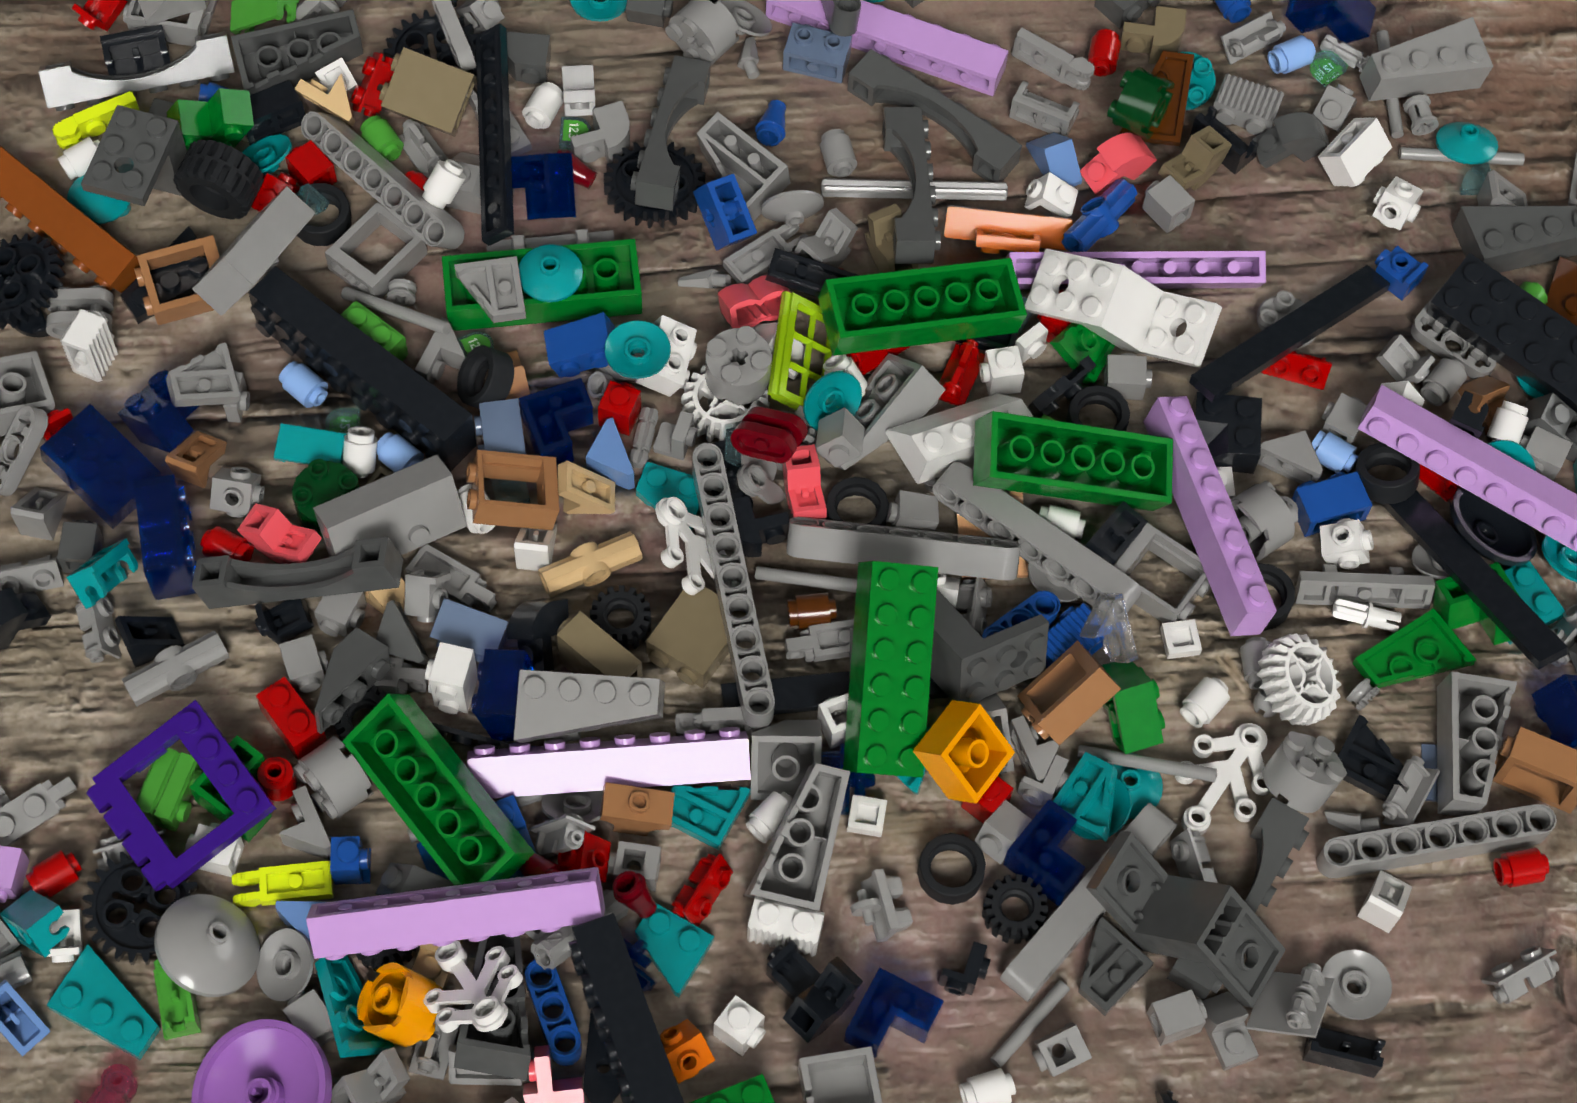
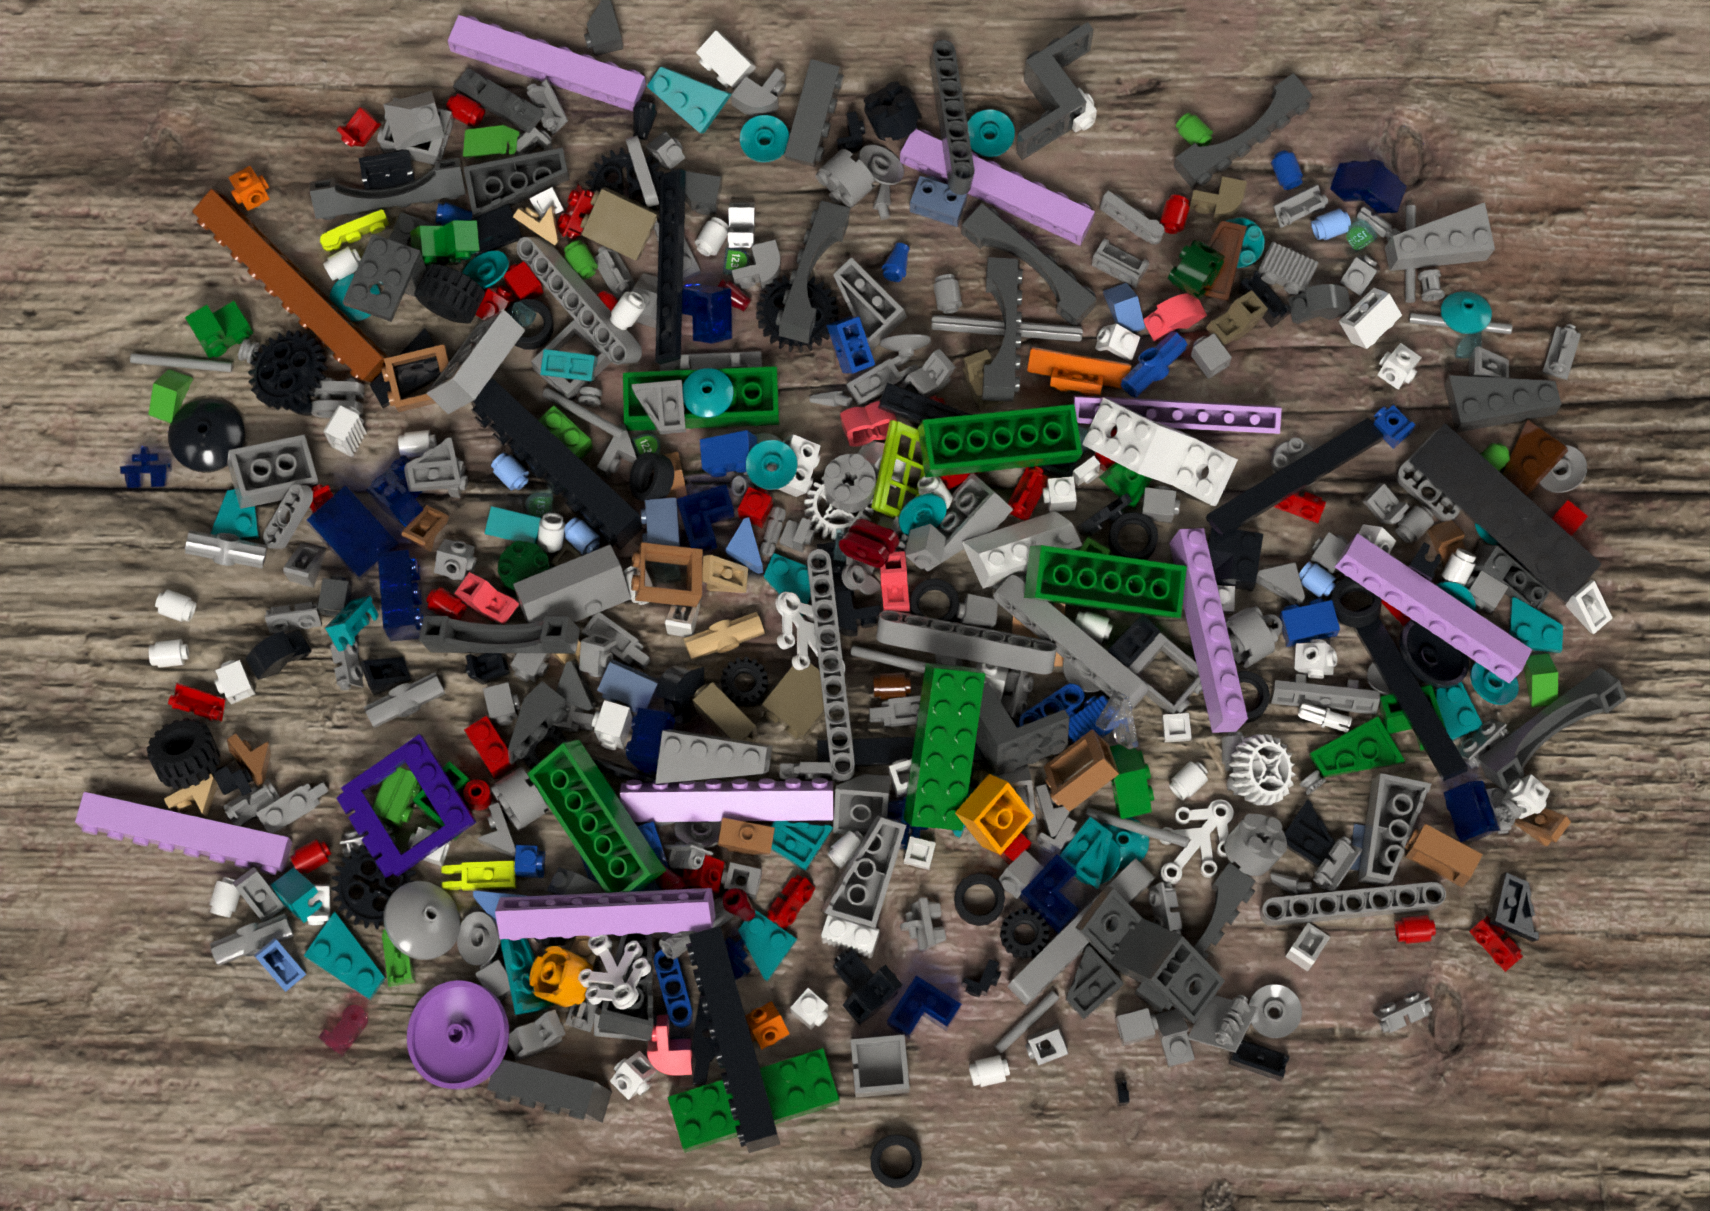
camera: 10 degrees right, 10 degrees up
none -> white brick [398,430,437,458]
none -> teal hinge [540,349,598,382]

